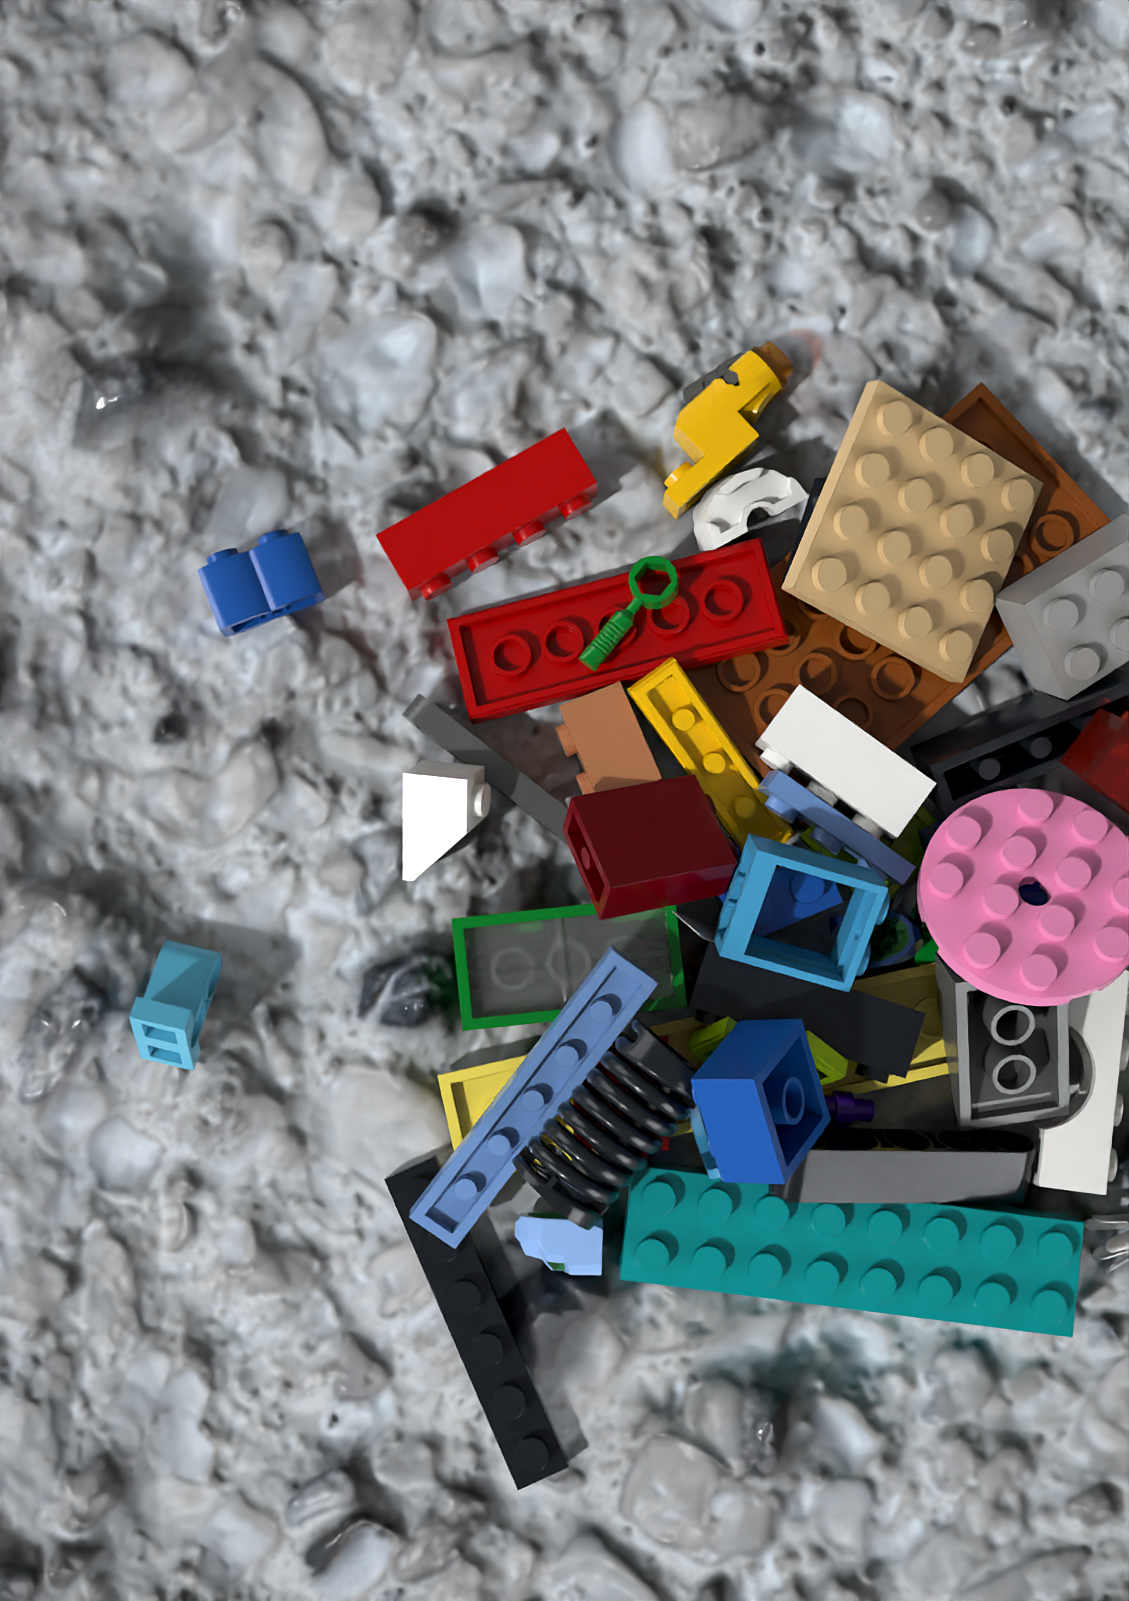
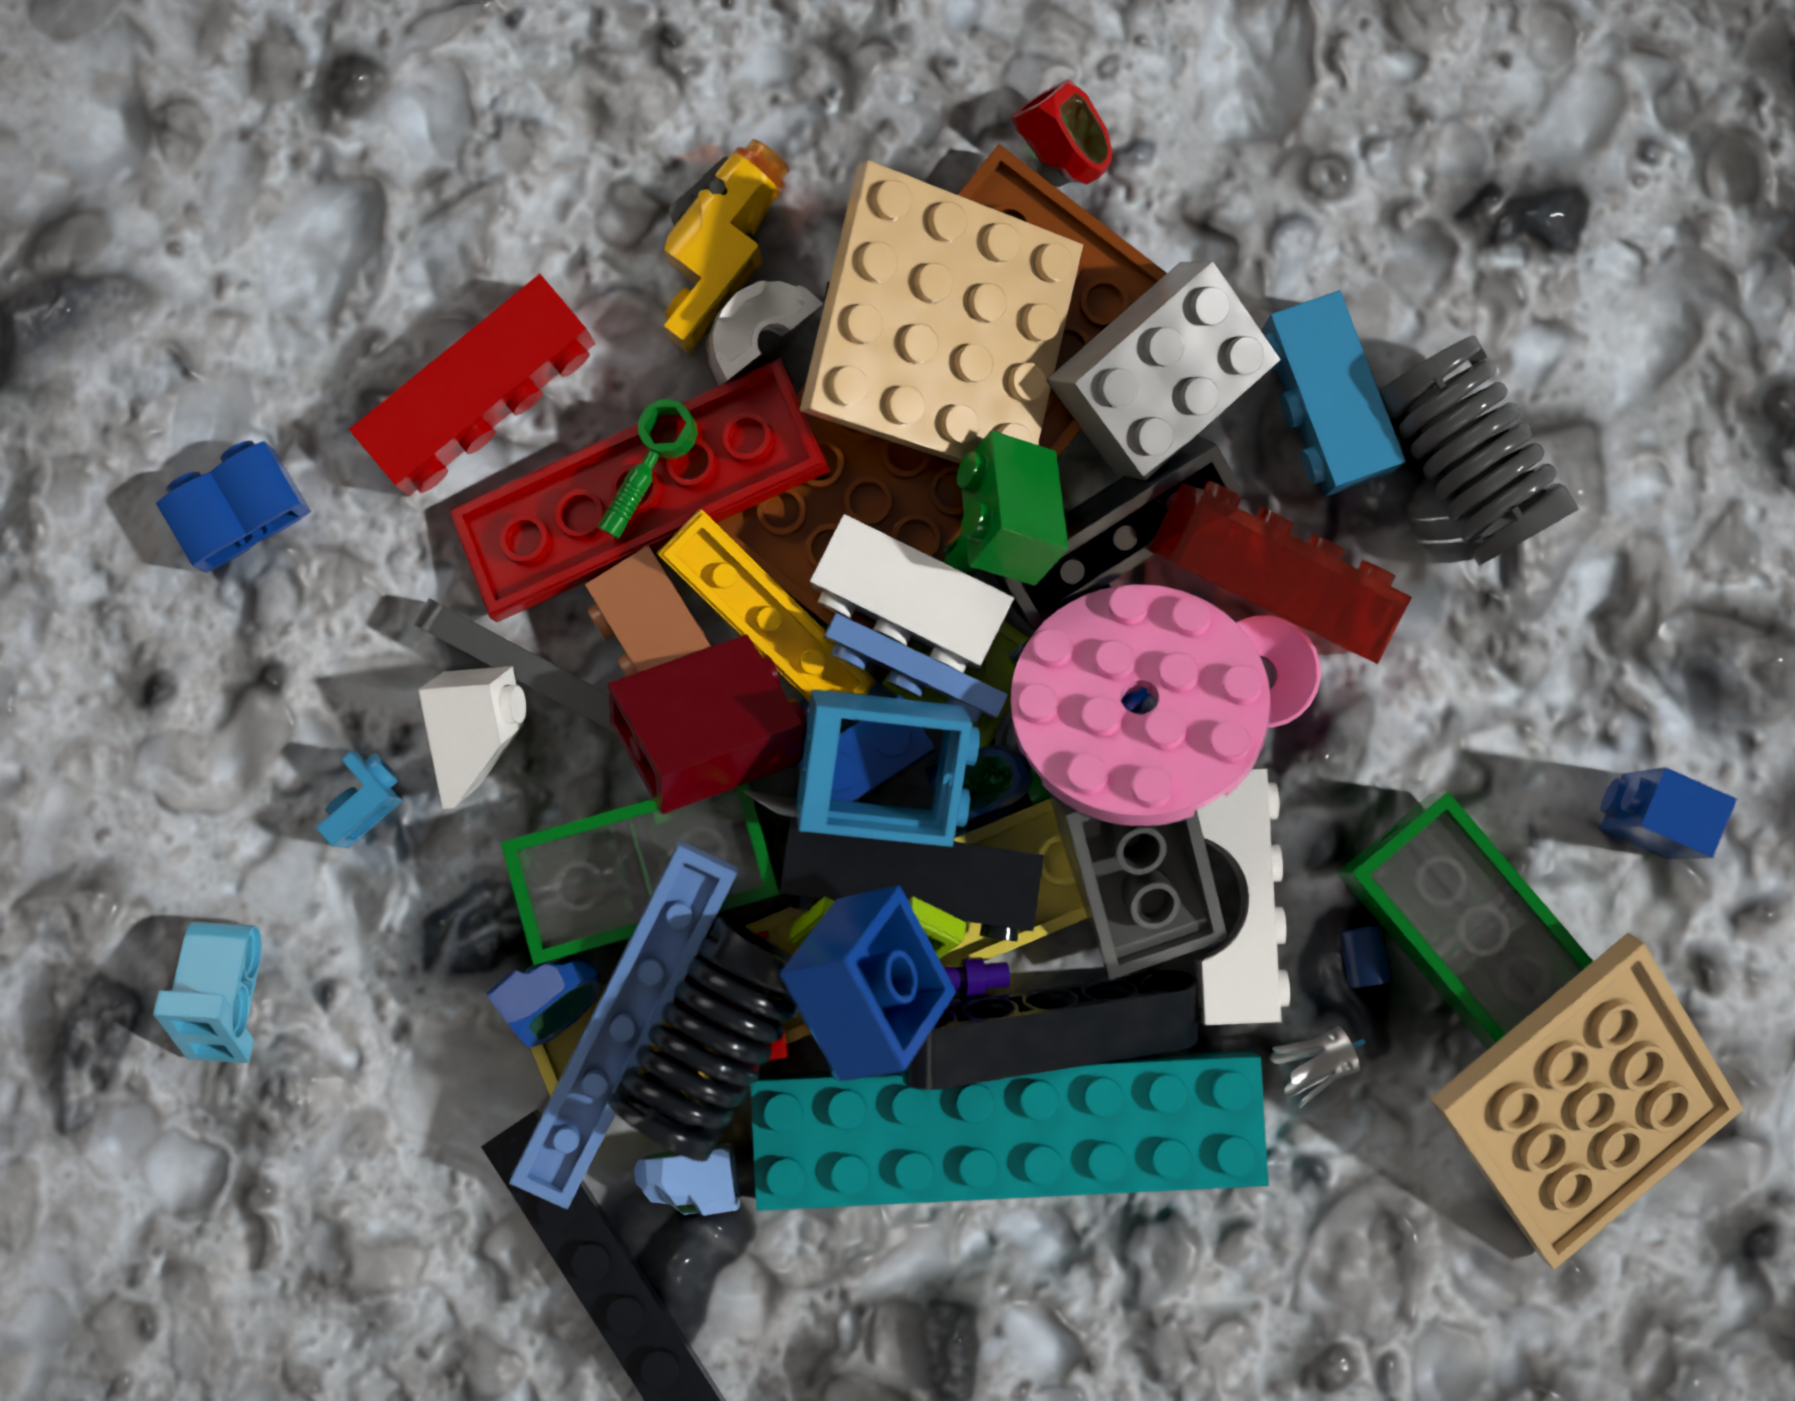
camera: 10 degrees left, 0 degrees up
none -> dark azure bracket [316,750,404,848]
none -> blue rock [486,956,602,1048]
none -> green brick [943,430,1069,586]
none -> red rock [1011,79,1112,185]

